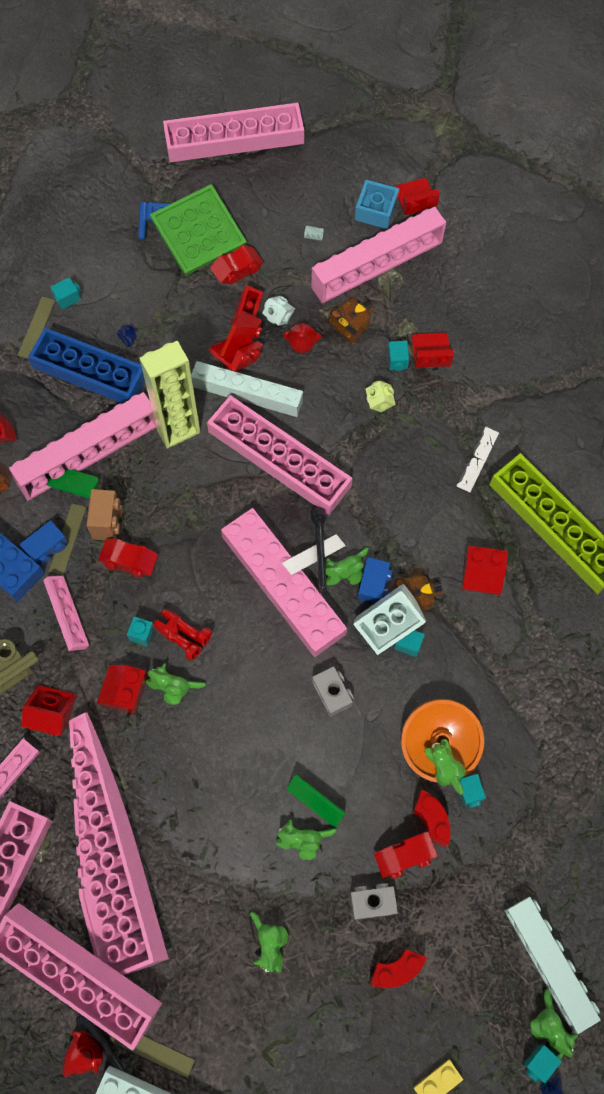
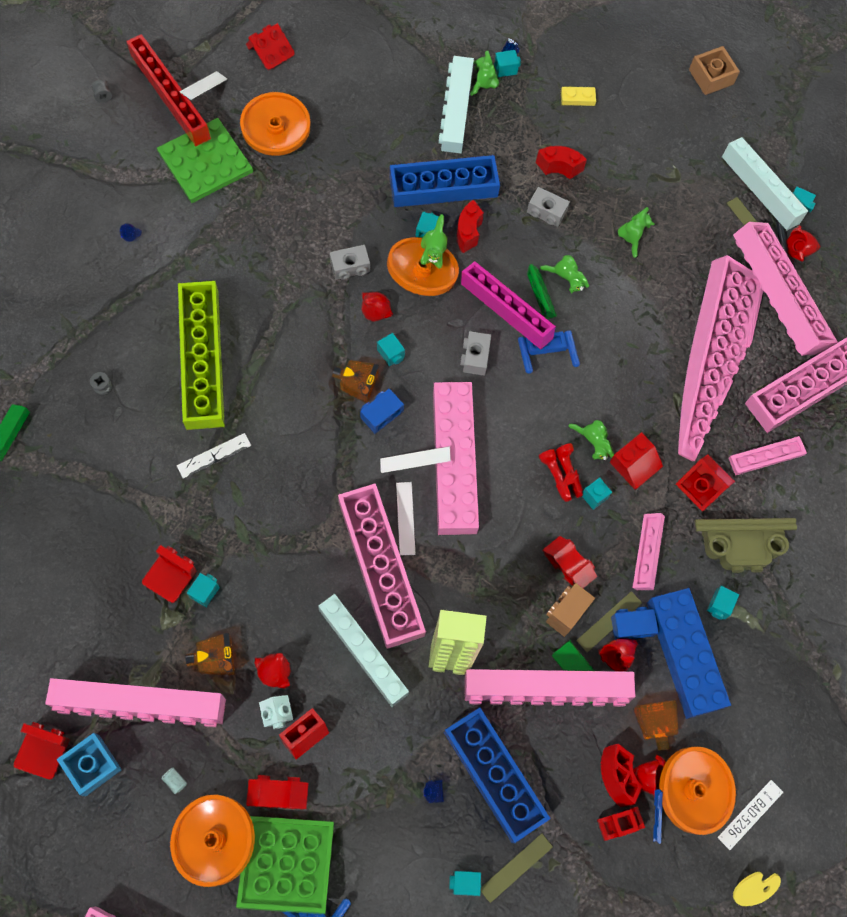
camera: 150 degrees left, 0 degrees up
red bracket [209,340,263,372] -> none
red slope [220,310,262,357] -> none
black piece [311,508,327,591] -> none
bright green animal [325,547,369,585] -> none
light aqua slope [353,583,426,655] -> none
yellowish green brick [366,381,396,412] -> none
red brick [374,832,438,879] -> none
red slope [462,546,508,595] -> none
none -> orange dish [170,795,255,887]
none -> light grey brick [329,245,370,280]
none -> red hat [362,292,393,322]
none -> blue brick [390,155,500,207]
none -> white sticker [396,482,415,555]
none -> dark pink brick [461,261,556,349]
none -> blue plate [518,331,580,374]
none -> red hat [598,638,638,672]

